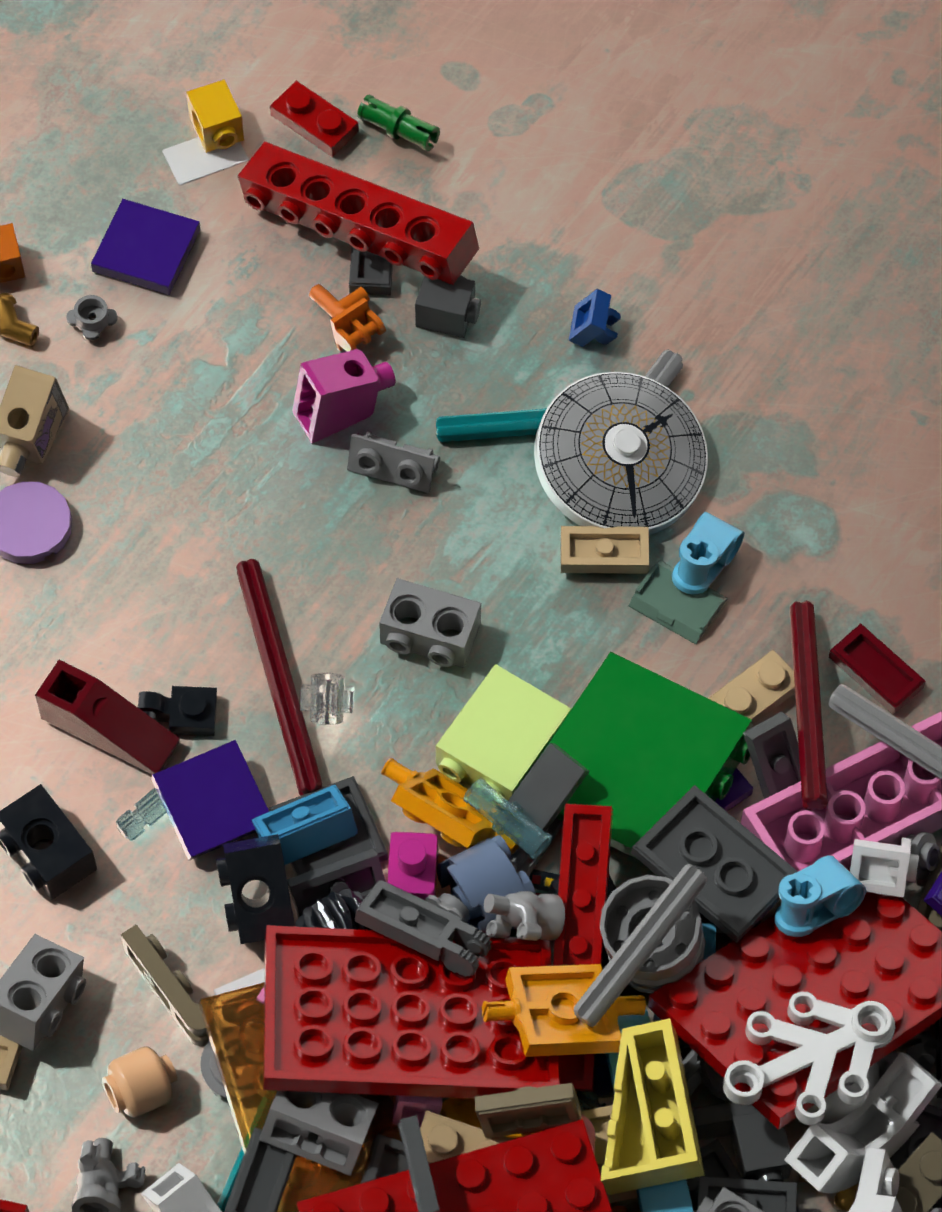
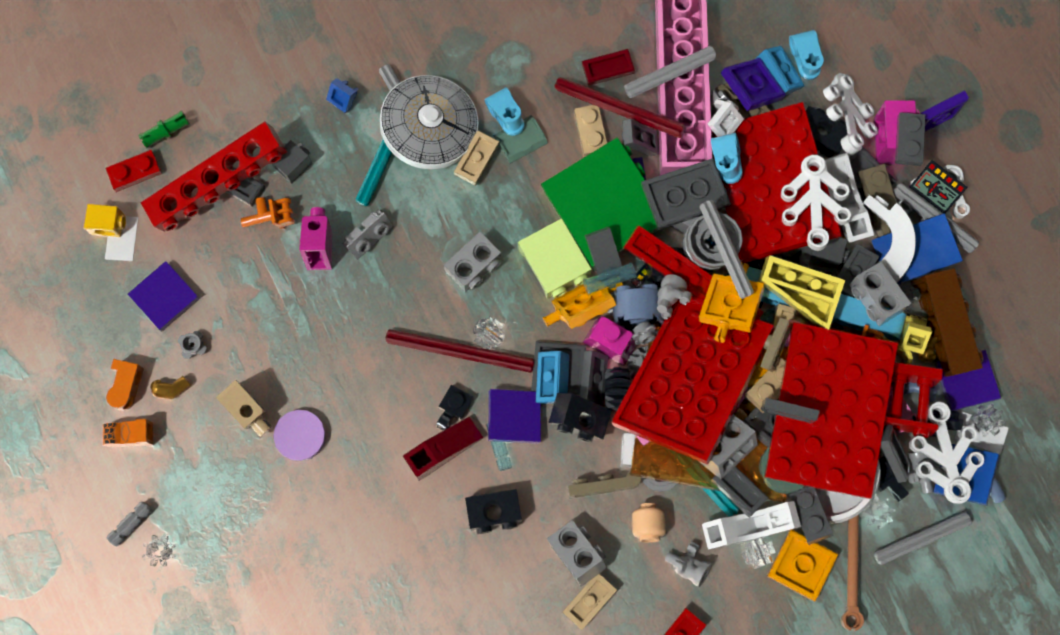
camera: 60 degrees left, 15 degrees up
dark grey hinge [355,880,493,977] -> none

